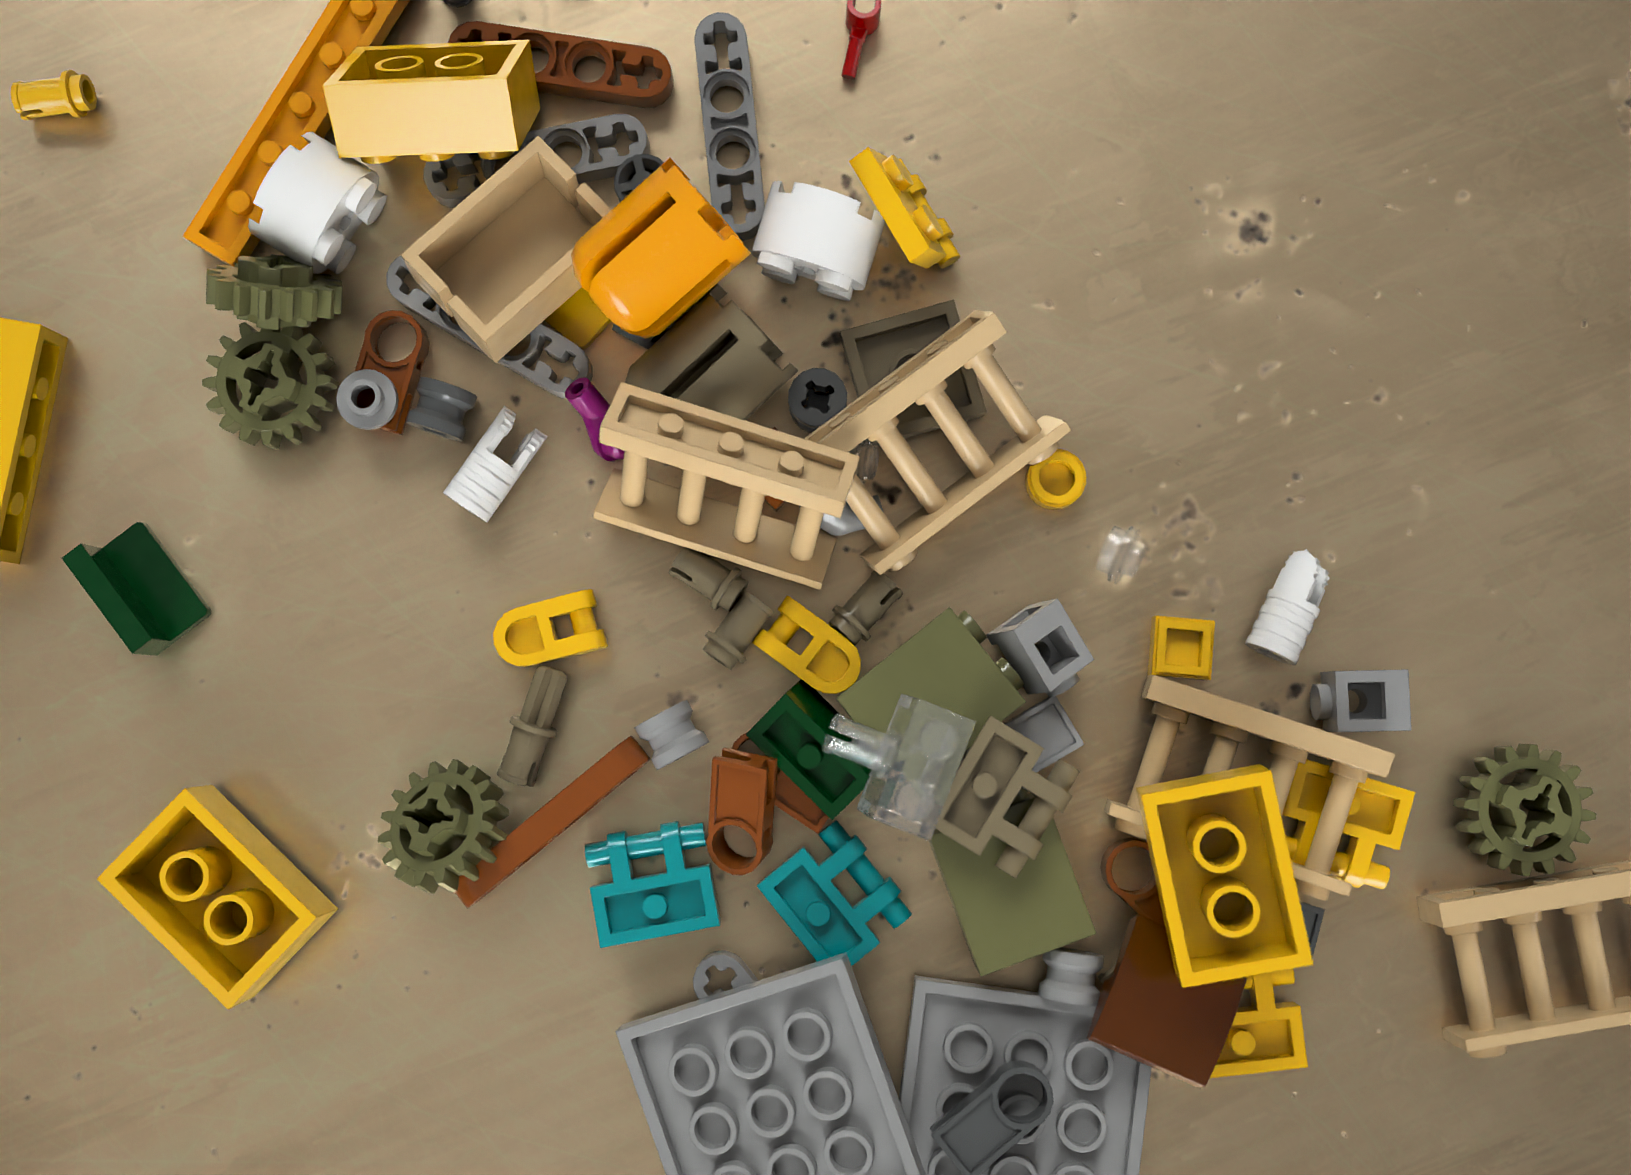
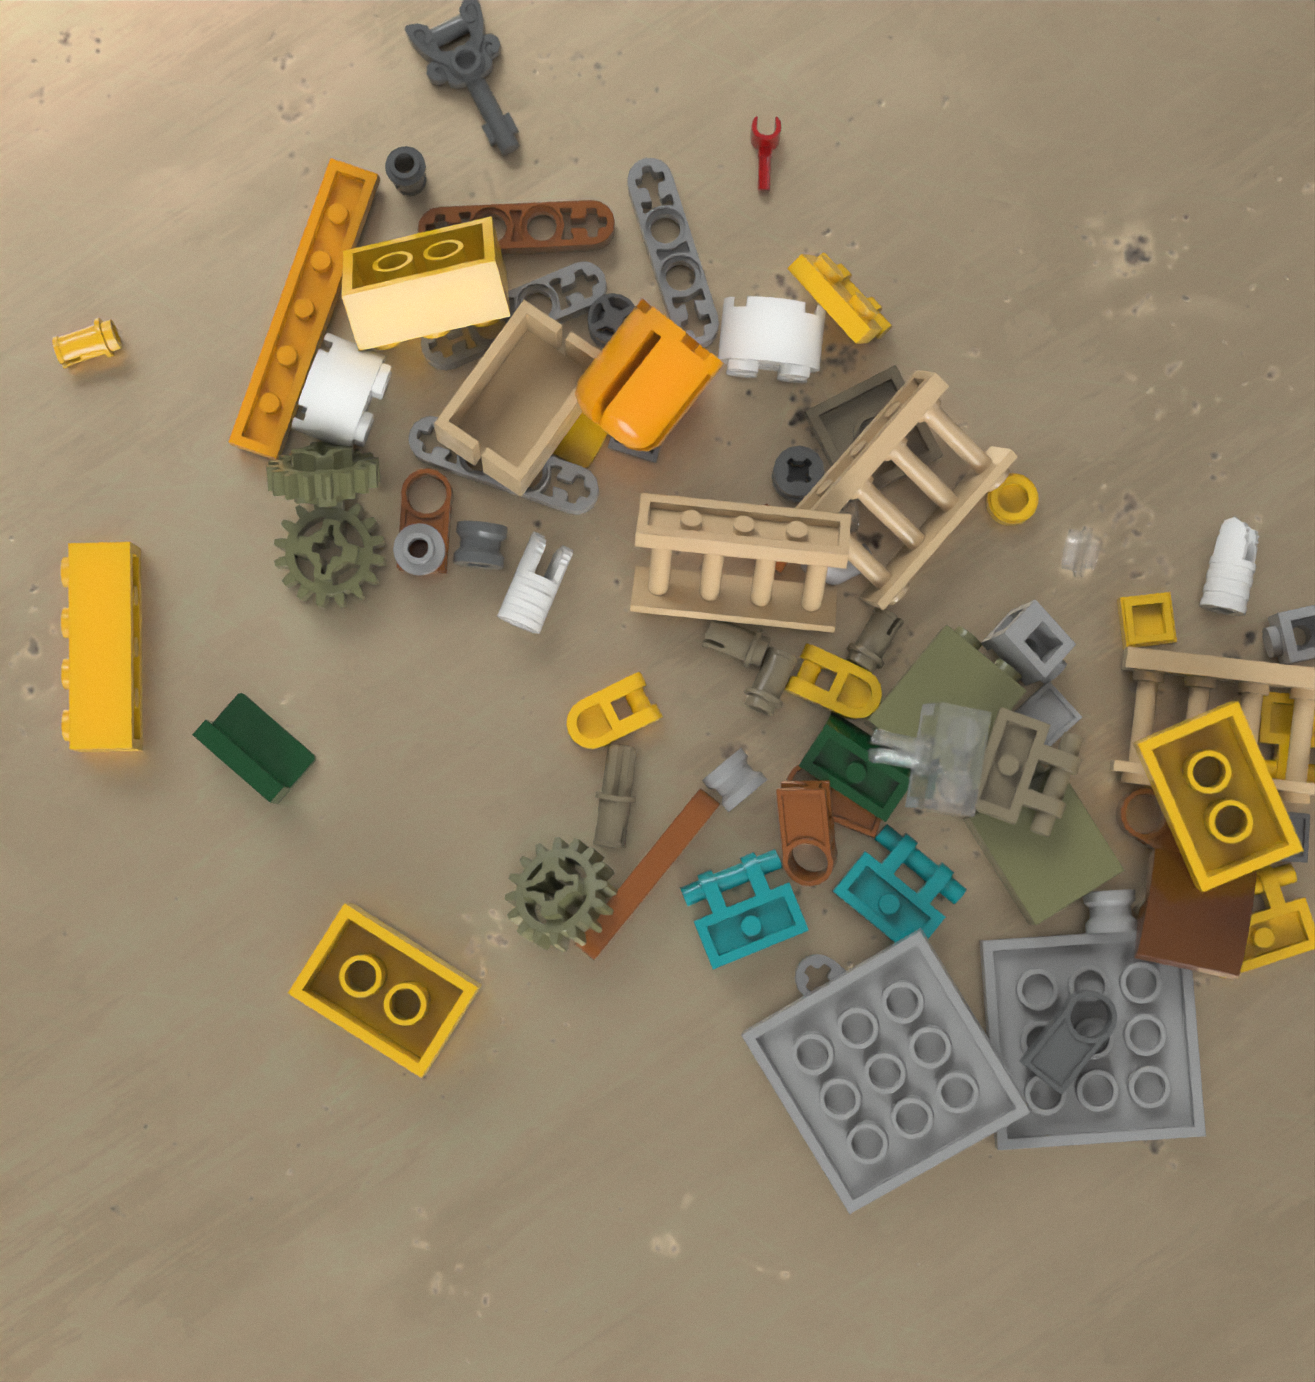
camera: 15 degrees left, 0 degrees up
magenta arm [565,377,624,462] -> none
dark tan cylinder [625,284,798,421] -> none

